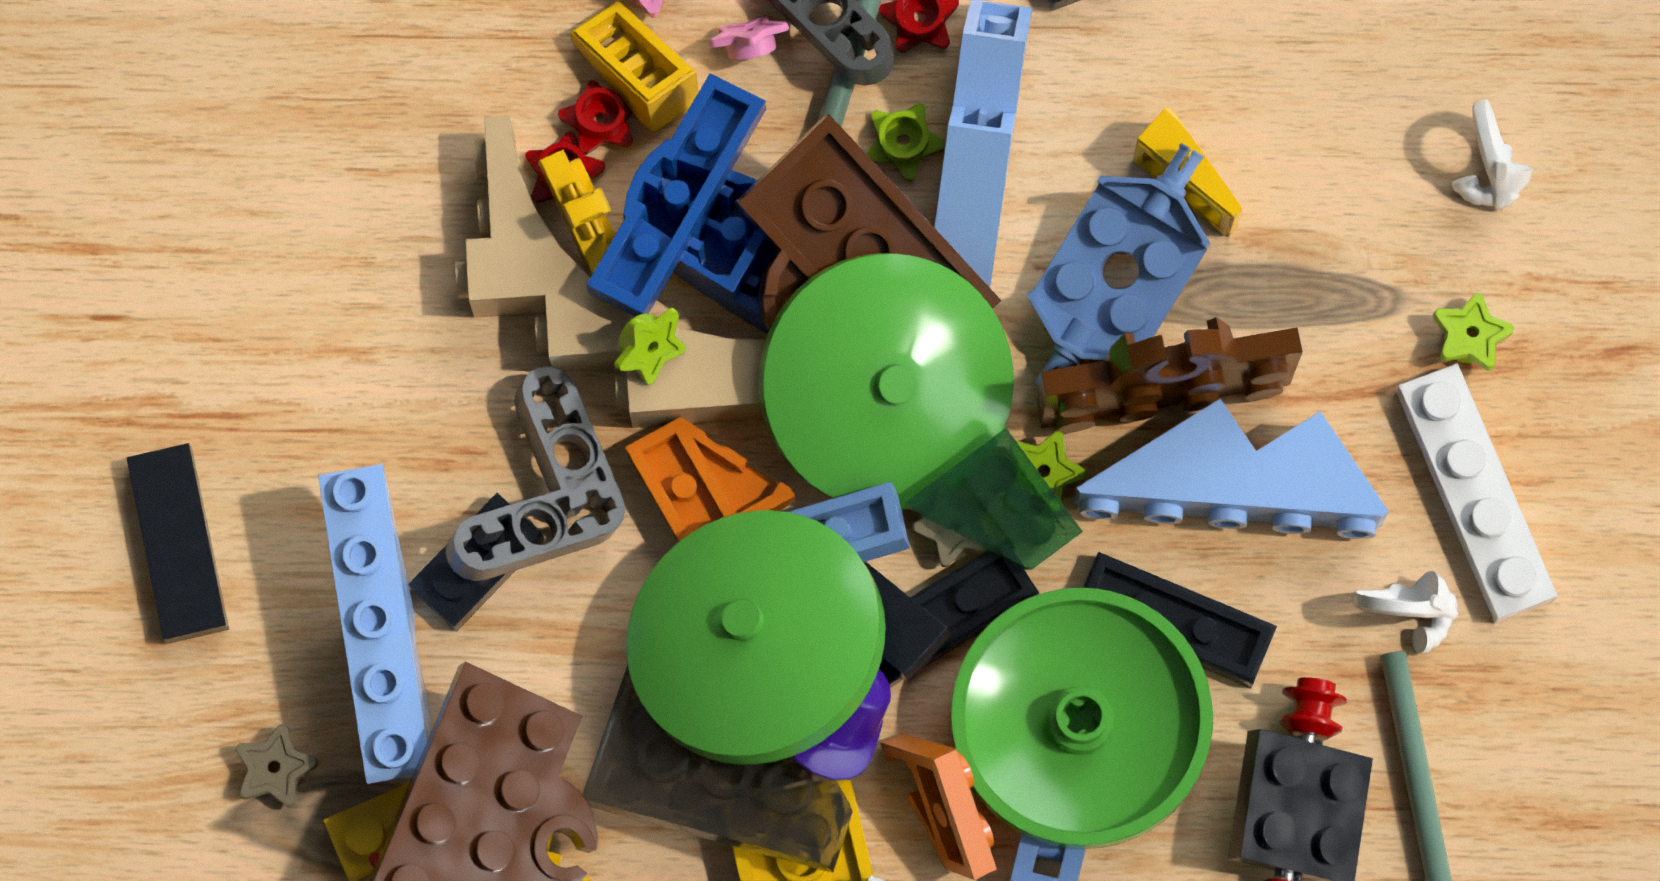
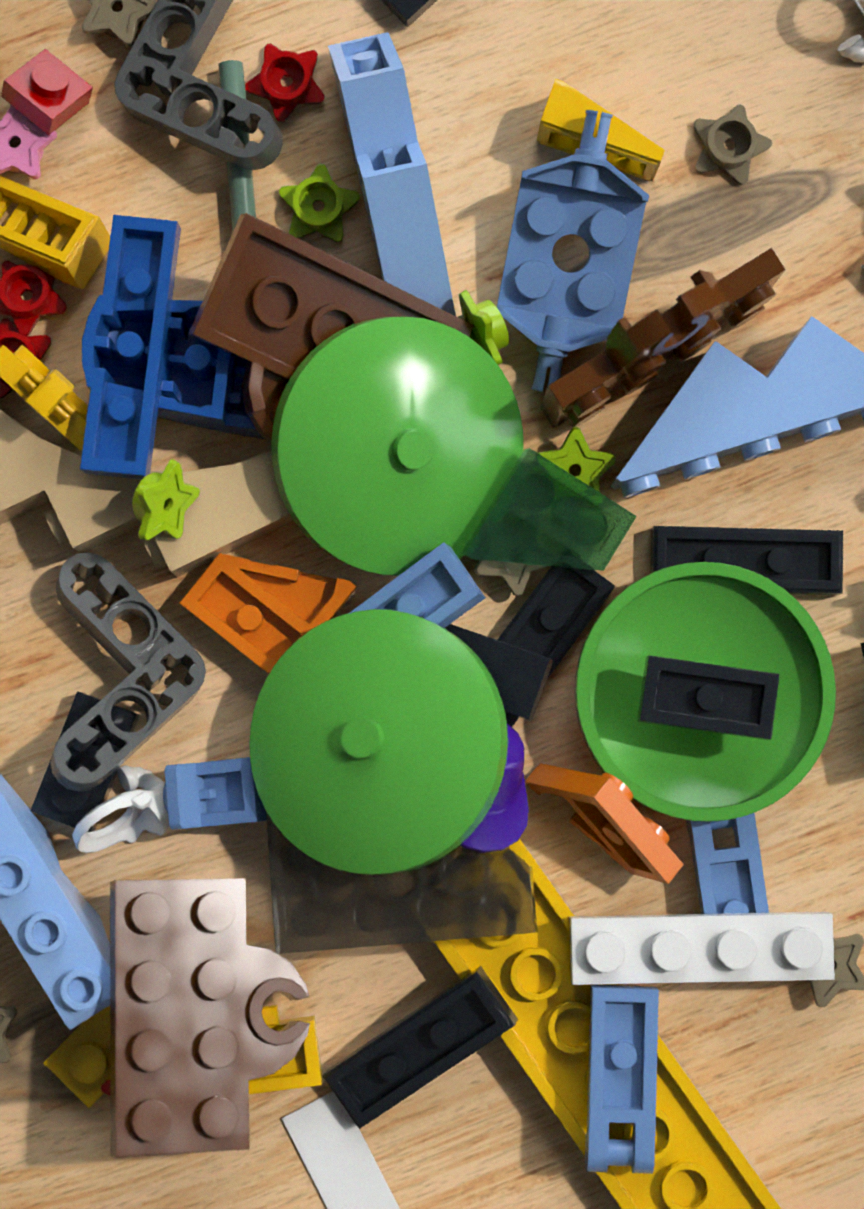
camera: 30 degrees left, 10 degrees up
bright pink plate [710,15,789,60] -> none
none -> white piece [72,765,169,853]
none -> medium blue bracket [163,757,270,830]
none -> lime plate [458,290,509,365]
none -> black plate [637,655,780,740]
none -> dark tan plate [694,104,772,184]

